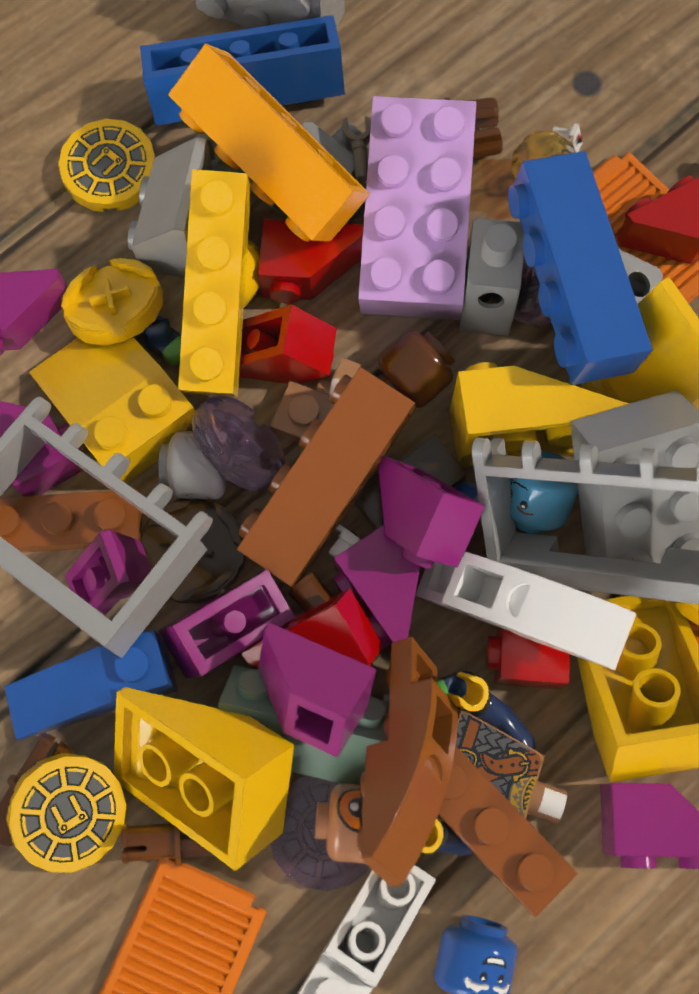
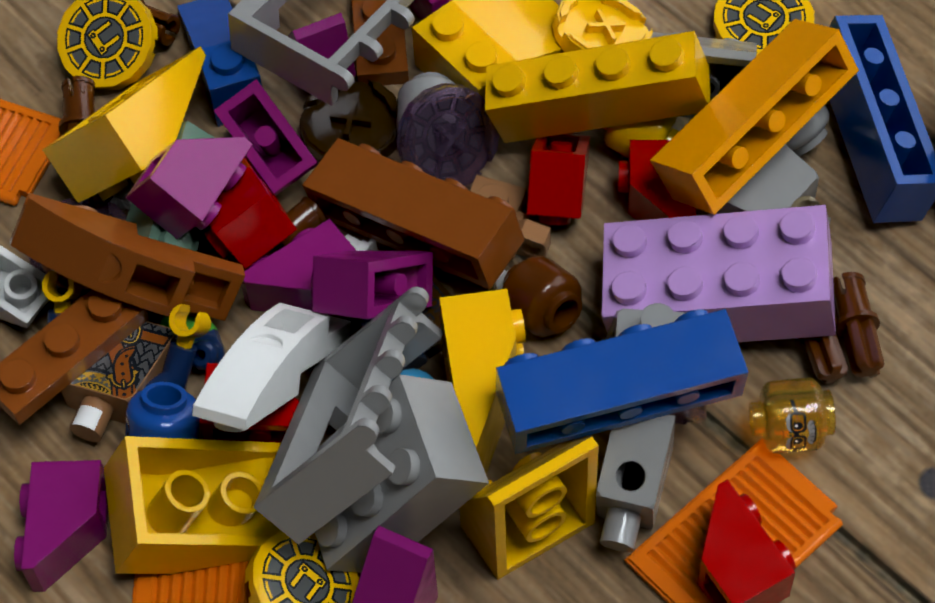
camera: 90 degrees right, 15 degrees down
white piece [550,124,582,153] -> none
none -> blue head [125,382,200,439]

